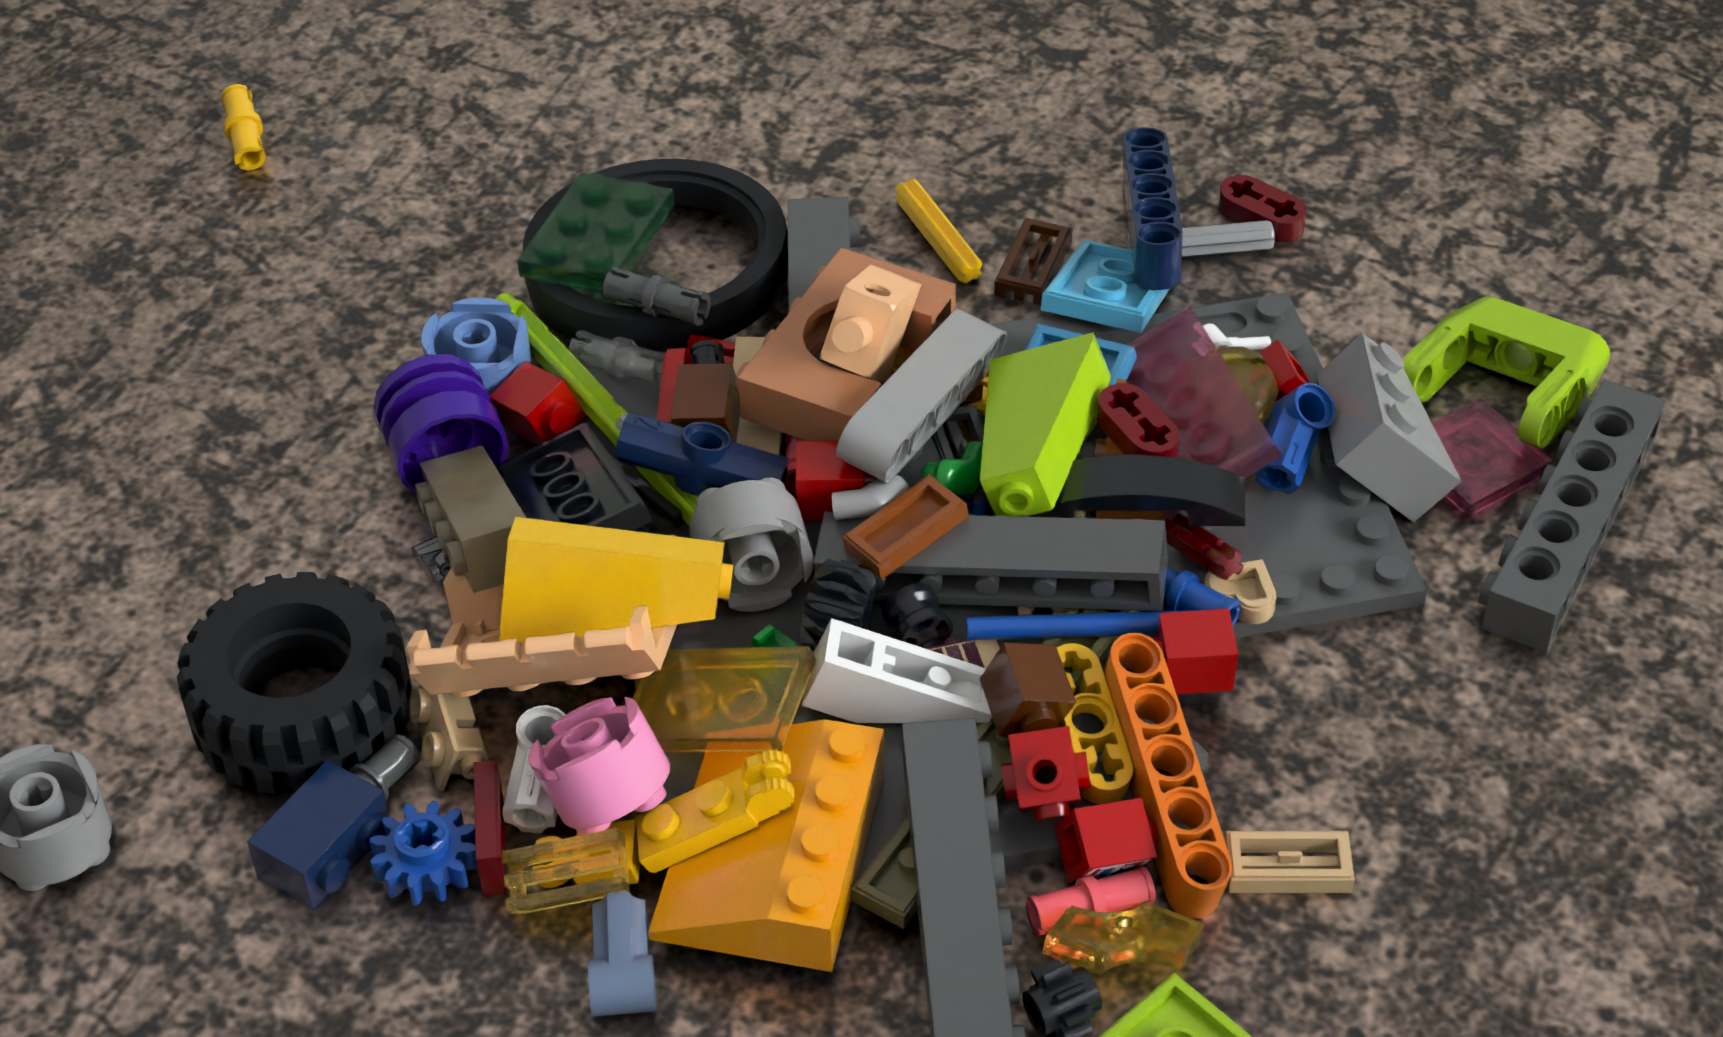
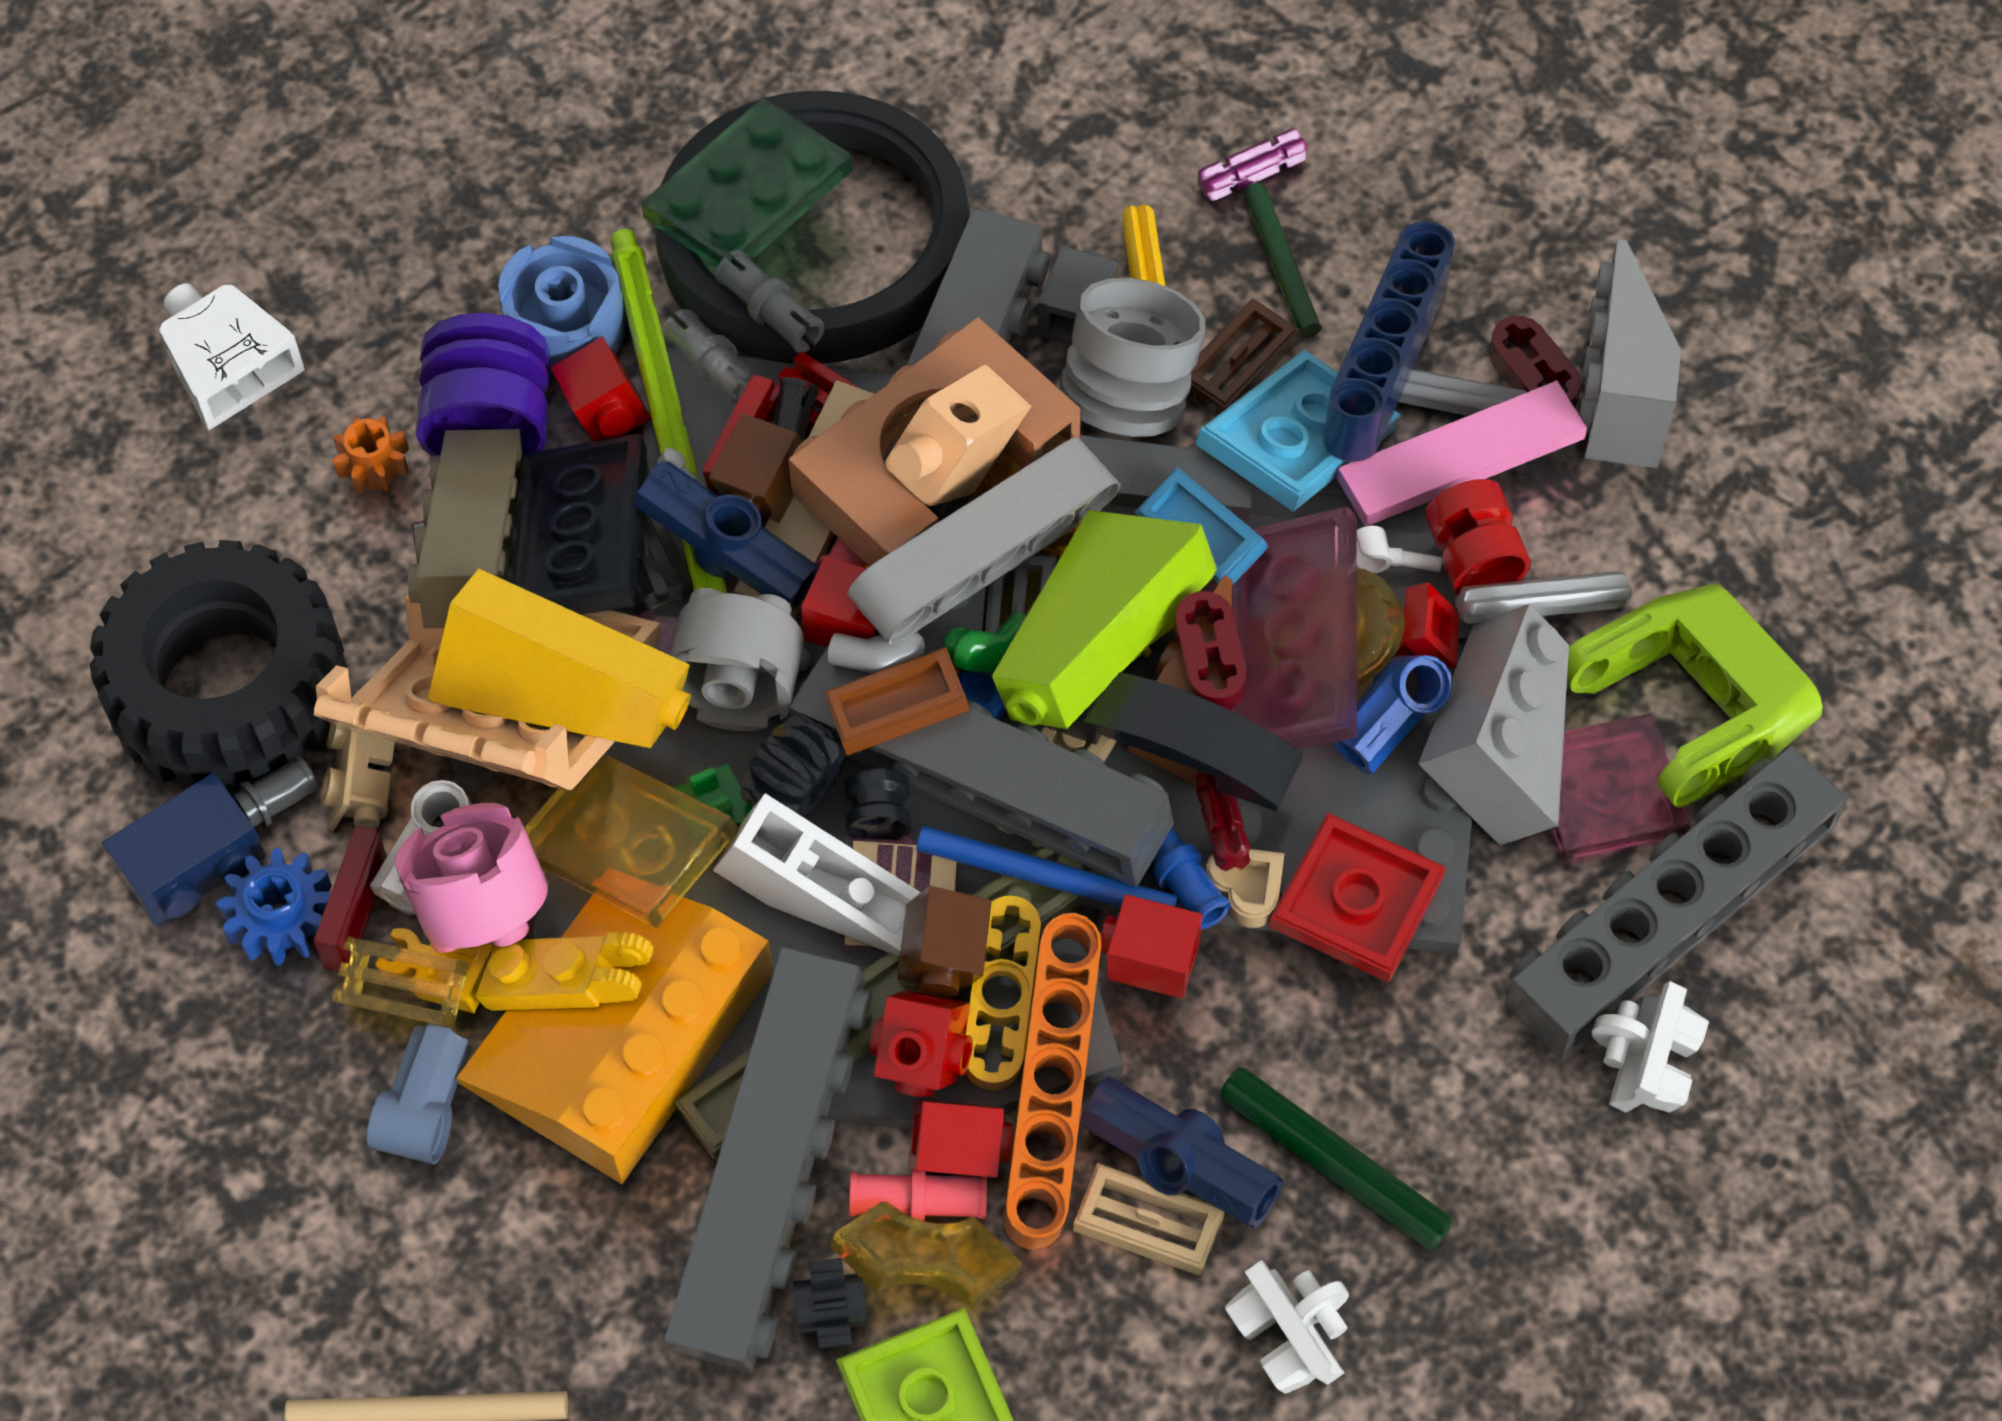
camera: 20 degrees right, 15 degrees up
none -> white torso [158,284,305,431]
none -> orange gear [332,416,409,494]
none -> dark grey brick [1038,246,1119,346]
none -> light grey wheel [1059,278,1205,437]
none -> dark blue piece [1080,1076,1284,1229]
none -> axle [1197,129,1308,201]
none -> dark green axle [1221,1067,1452,1250]
none -> white hips [1225,1260,1349,1394]
none -> dark green bar [1243,183,1322,338]
none -> red tile [1269,812,1447,983]
none -> bright pink tile [1337,381,1587,526]
none -> red wheel [1424,479,1531,595]
none -> light grey axle [1455,571,1632,624]
none -> light grey slope [1578,239,1681,468]
none -> white hips [1592,981,1709,1113]

